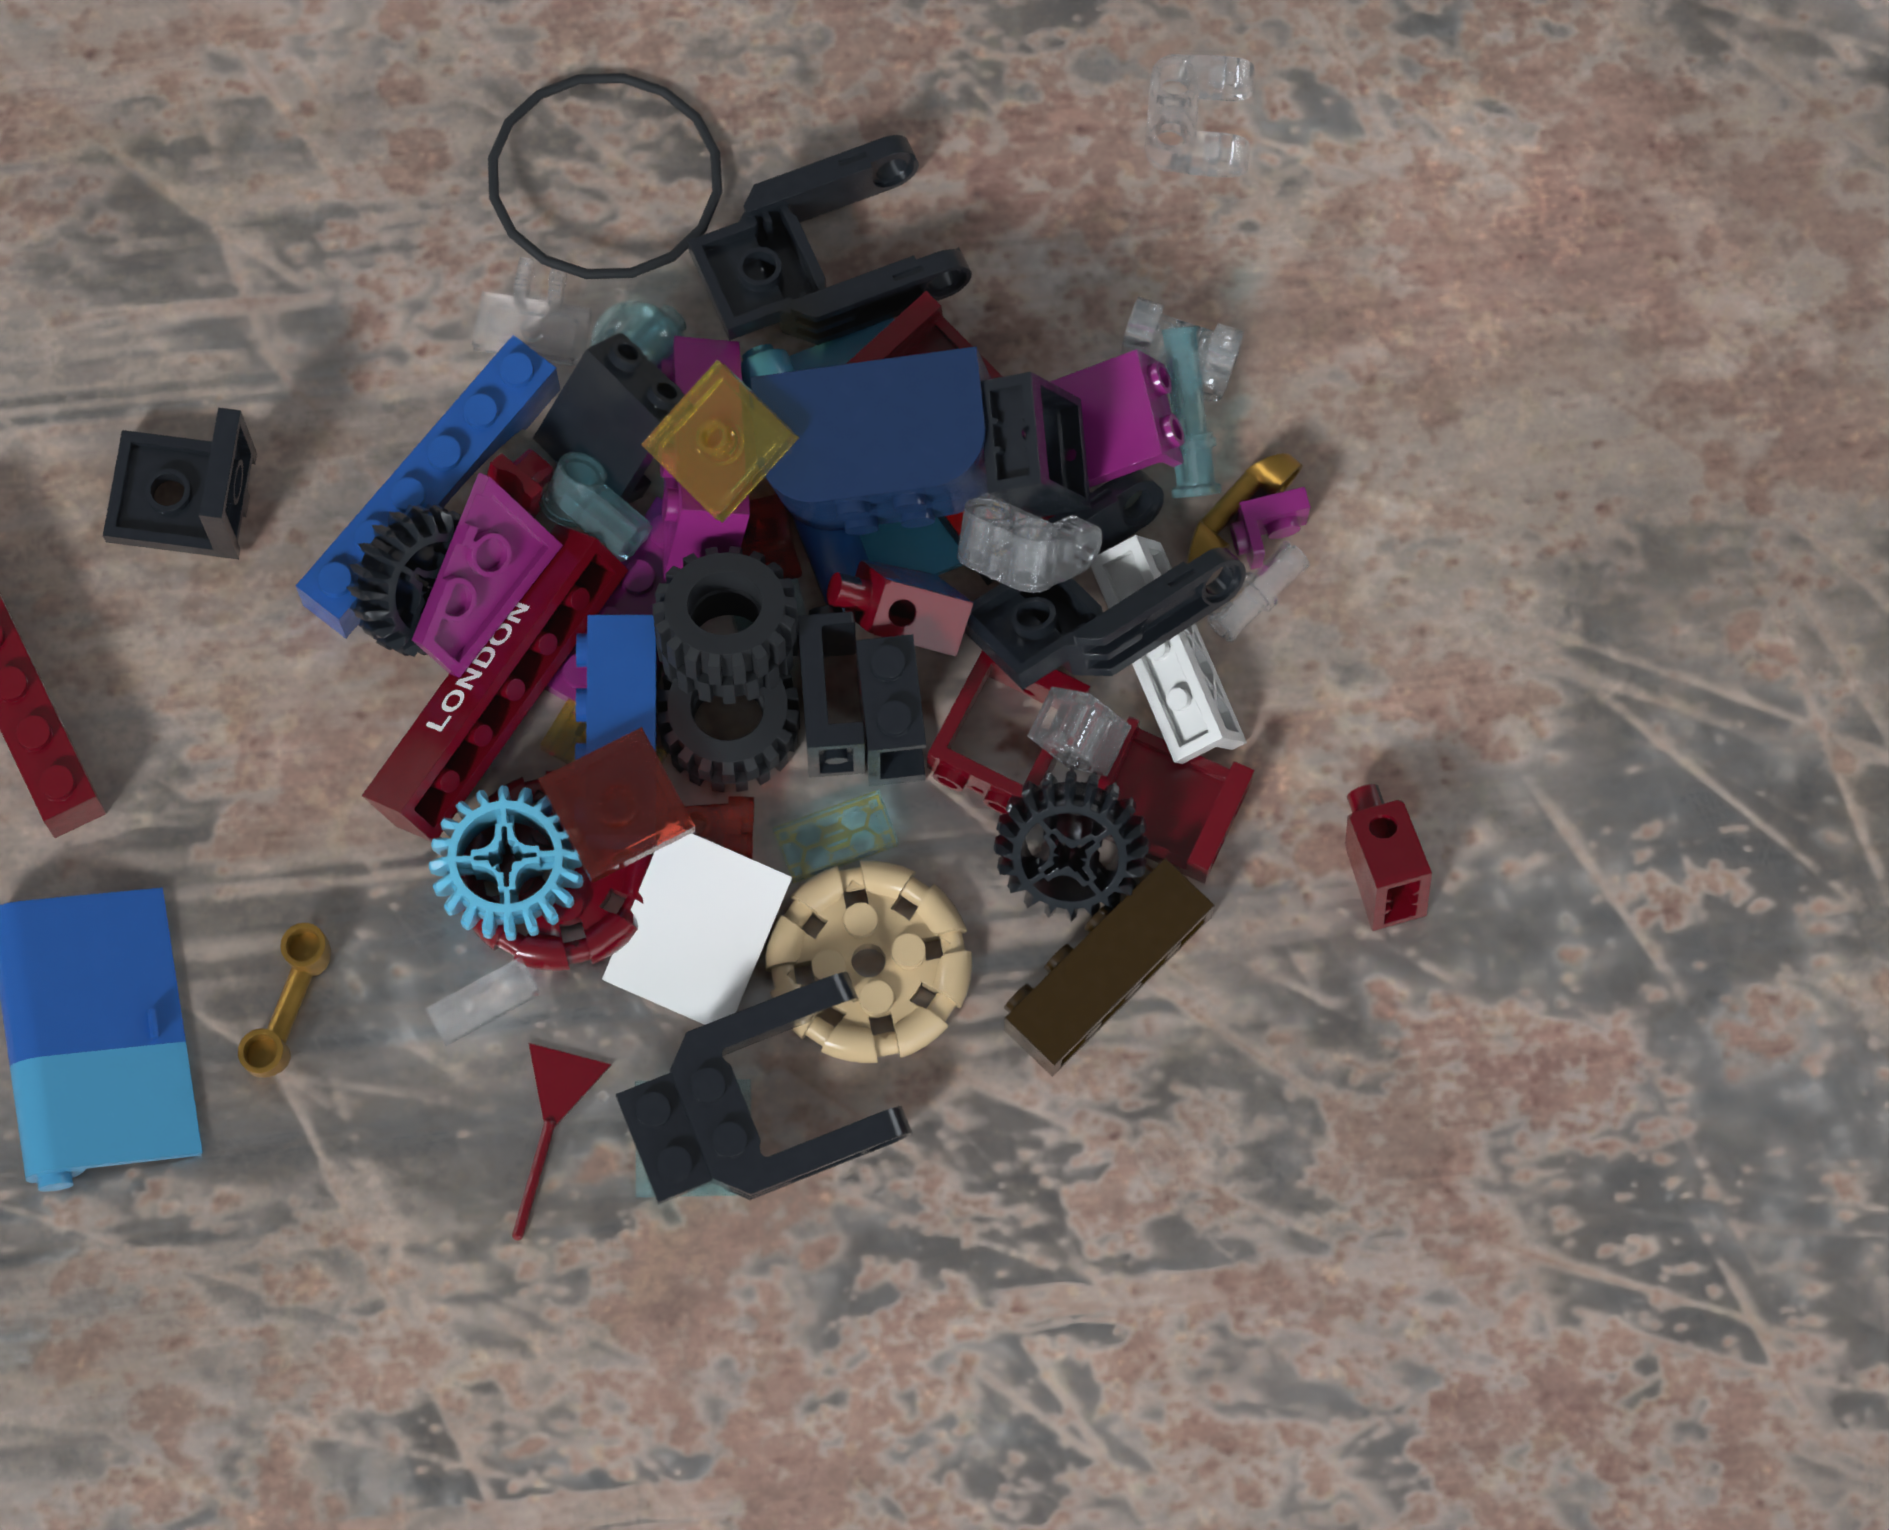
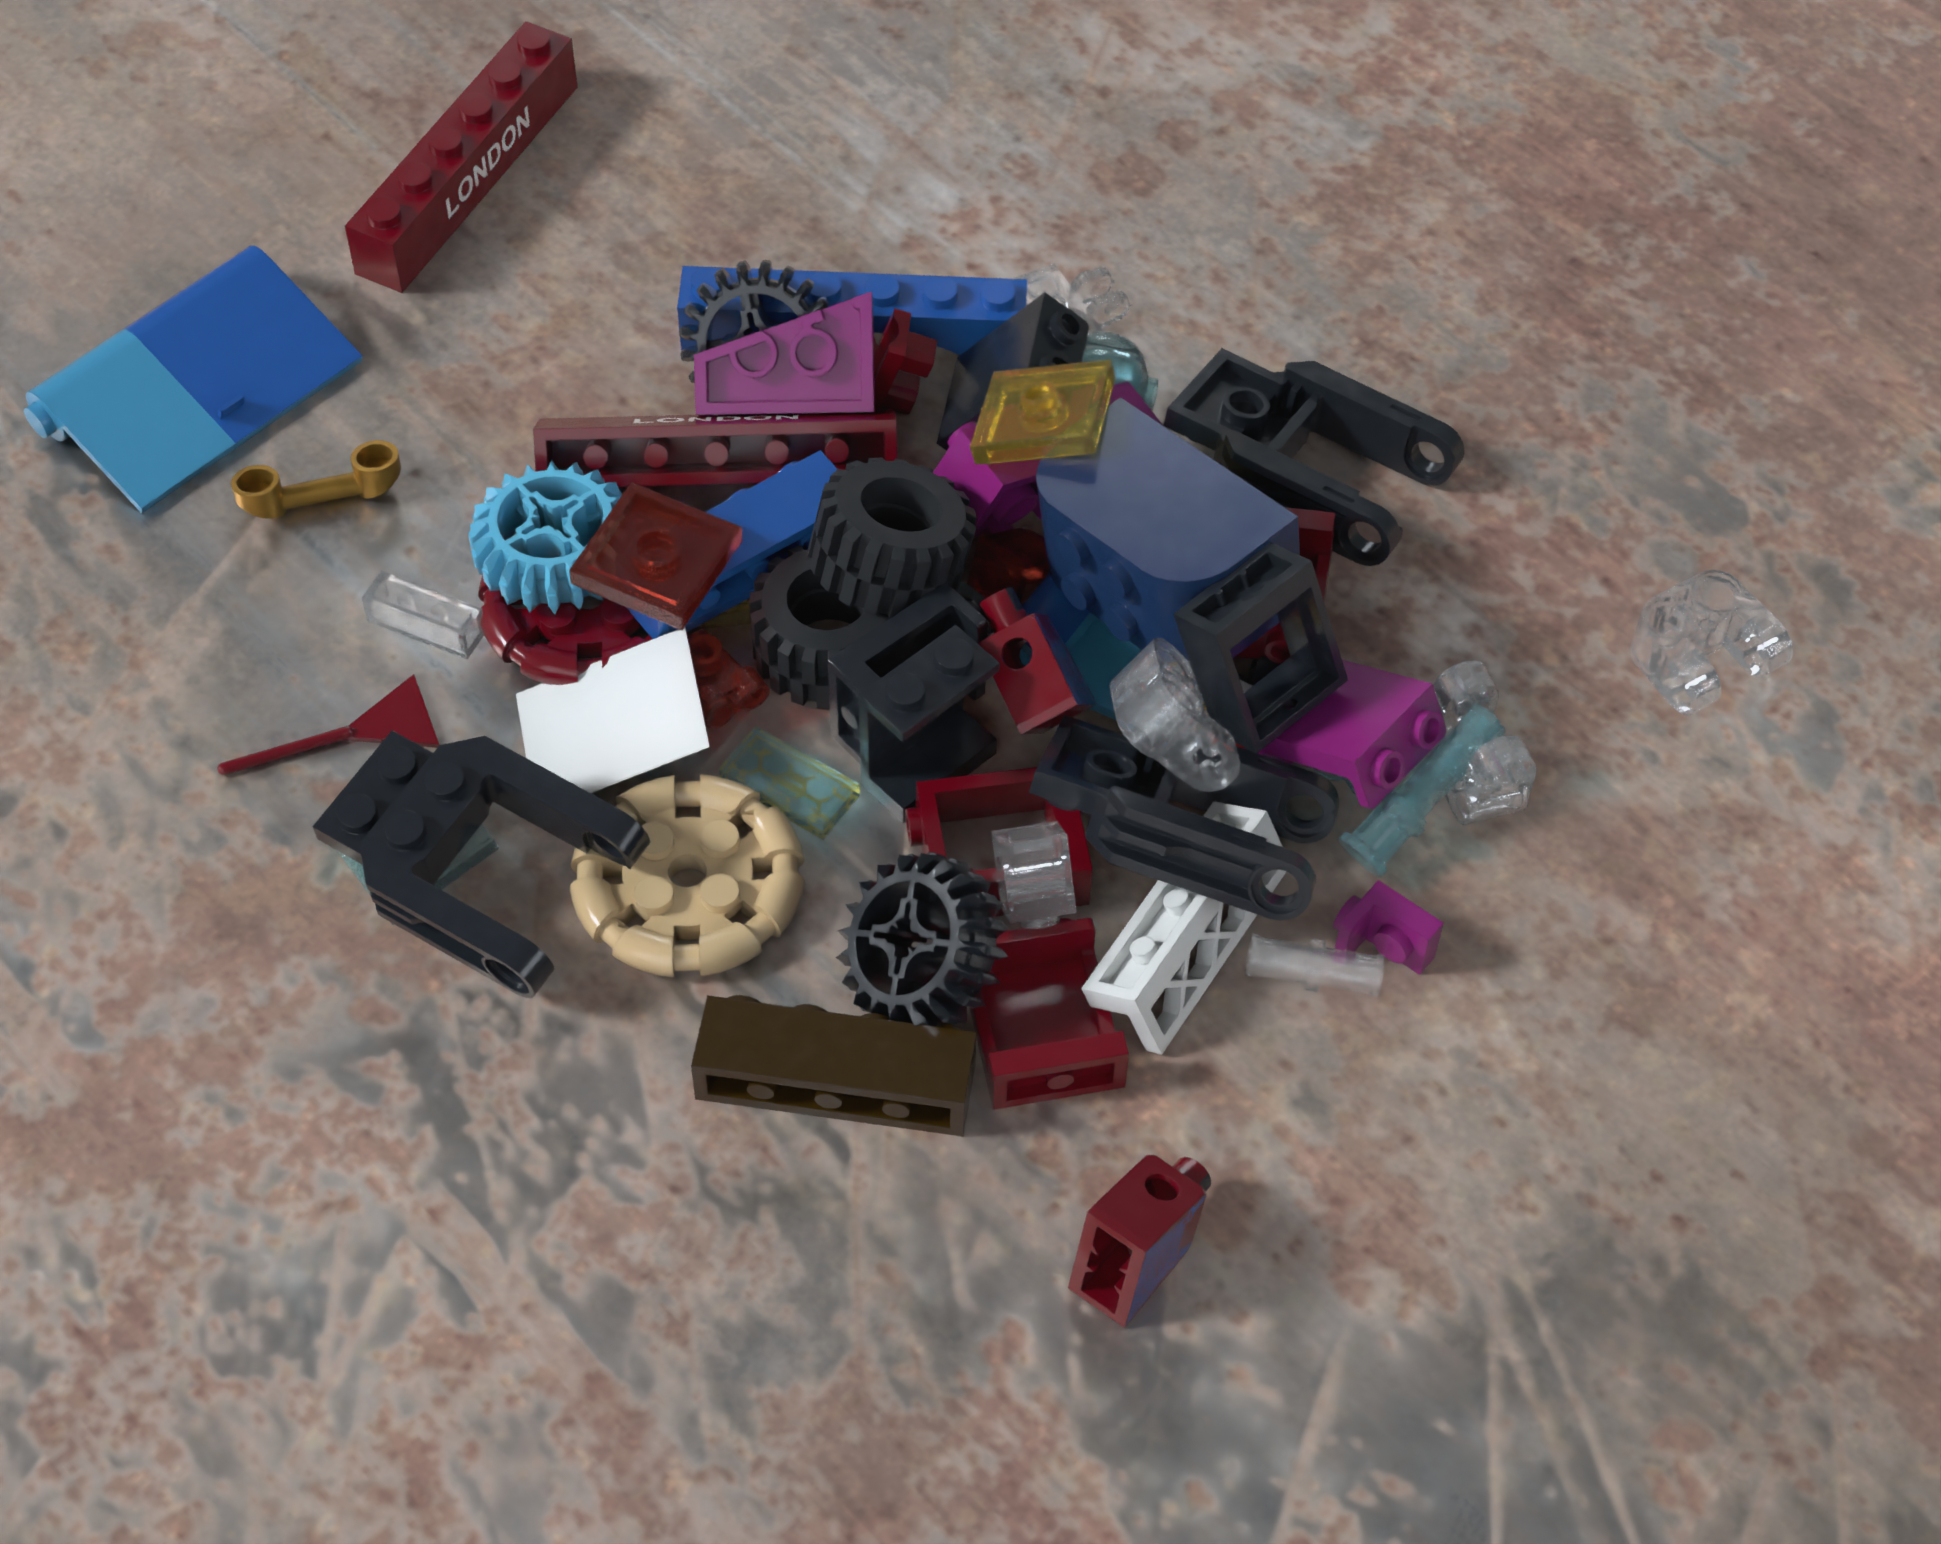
camera: 55 degrees right, 20 degrees down
black bracket [103,407,257,560] -> none
black piece [488,73,722,279] -> none
clear light blue piece [540,452,653,562] -> none
pearl gold bar [1187,453,1303,564] -> none

